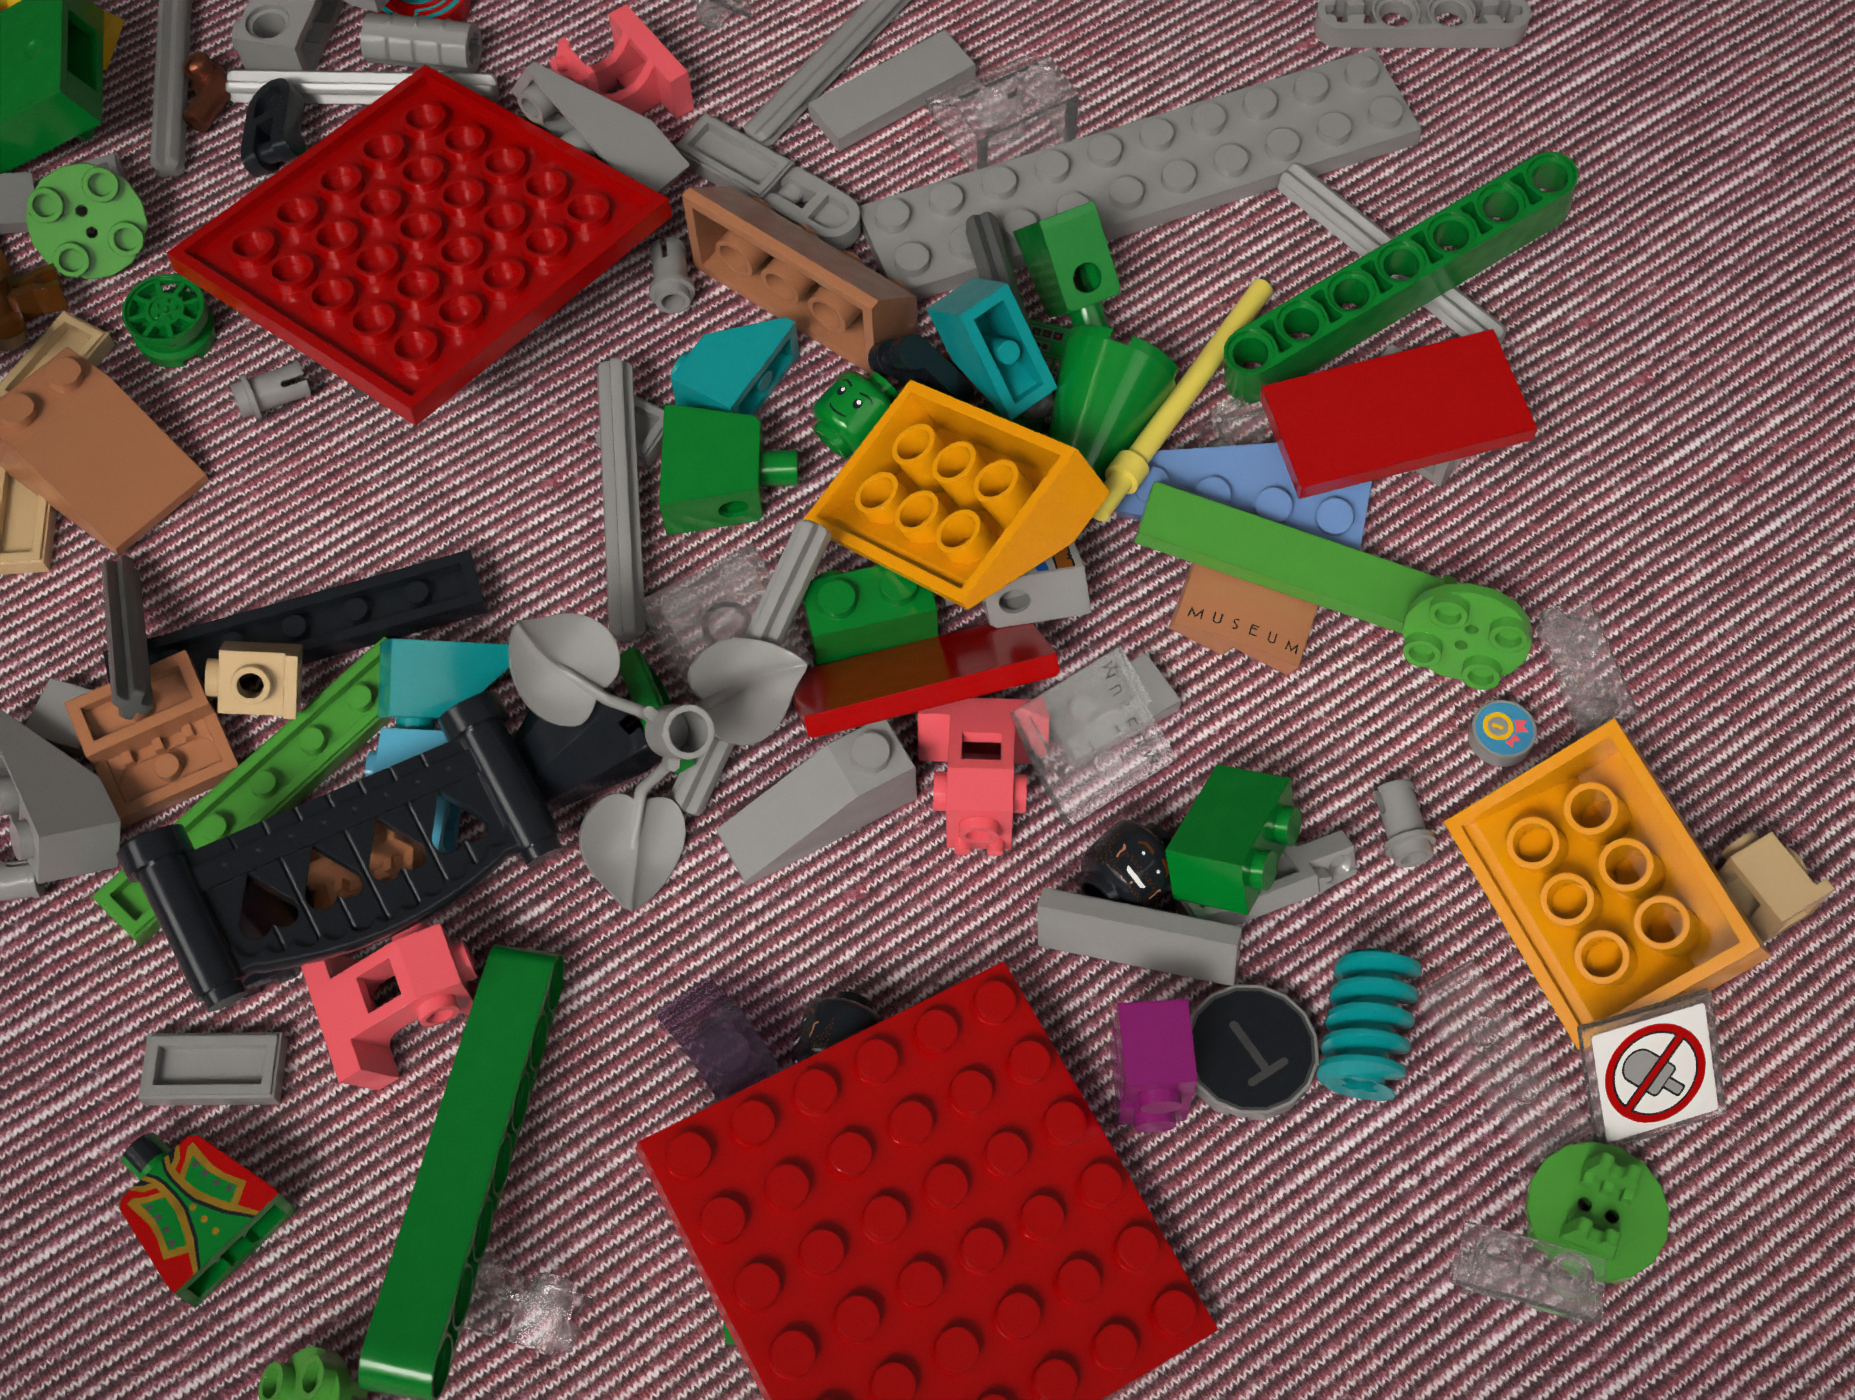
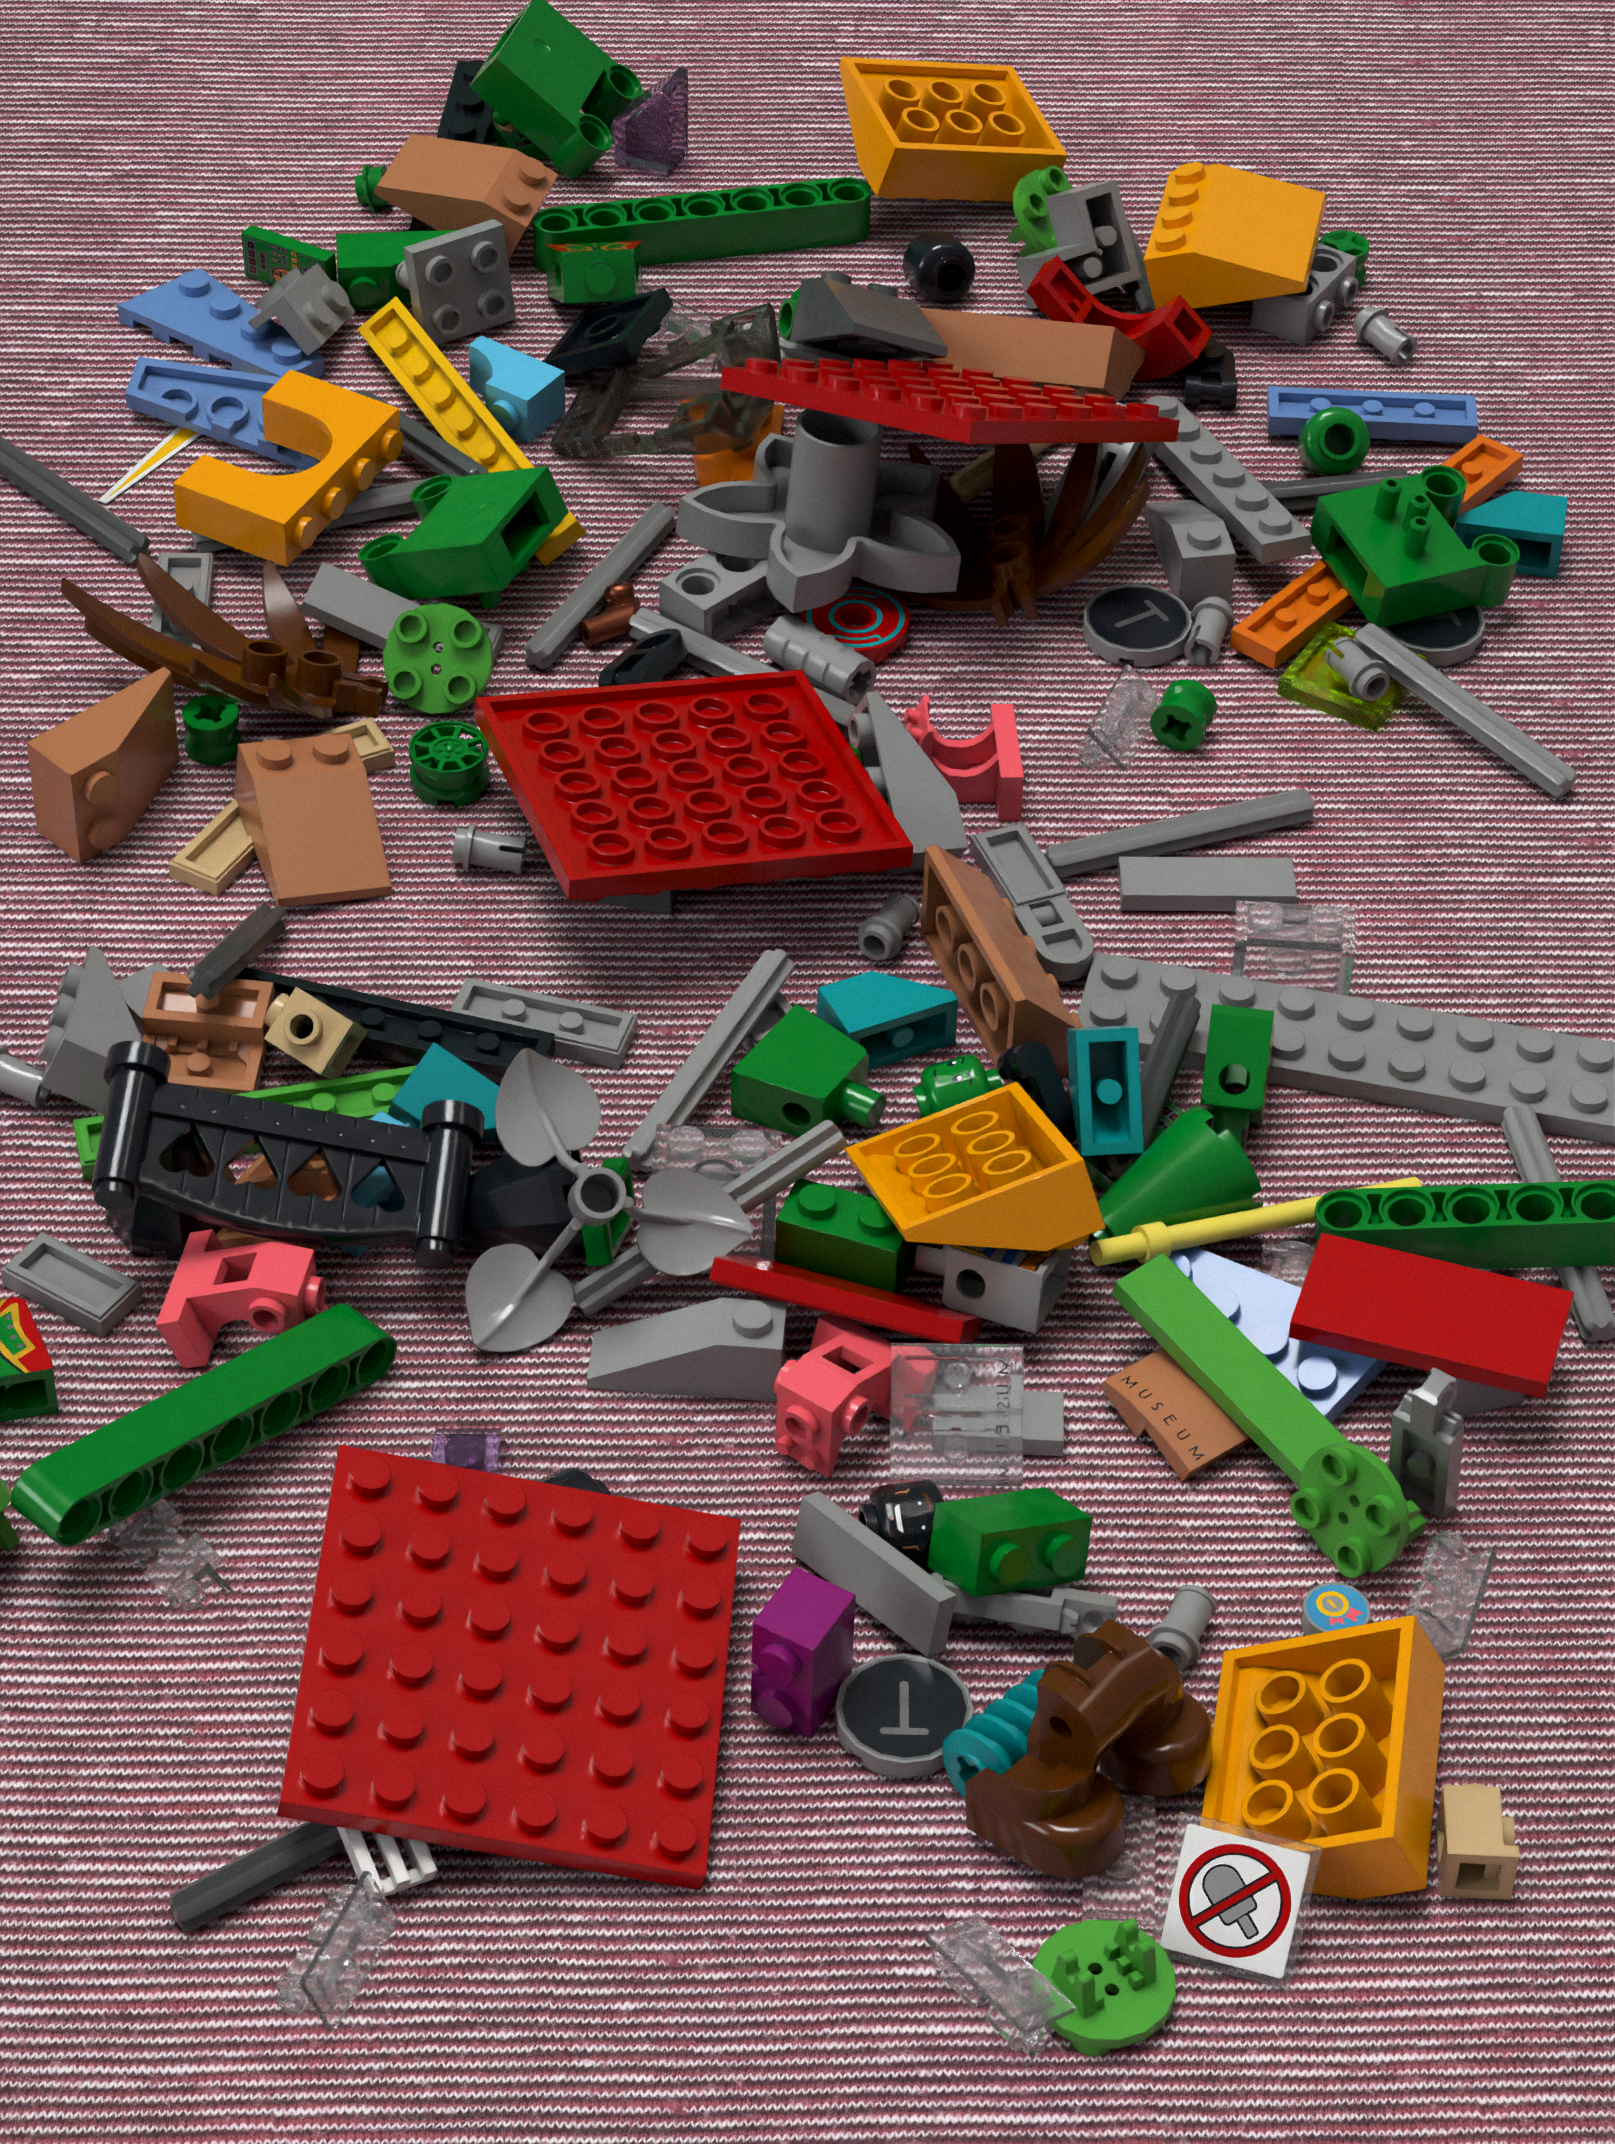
camera: 30 degrees right, 20 degrees down
none -> light grey tile [450,978,638,1070]
none -> reddish brown piece [965,1619,1212,1879]
none -> light grey hinge [1388,1367,1464,1520]

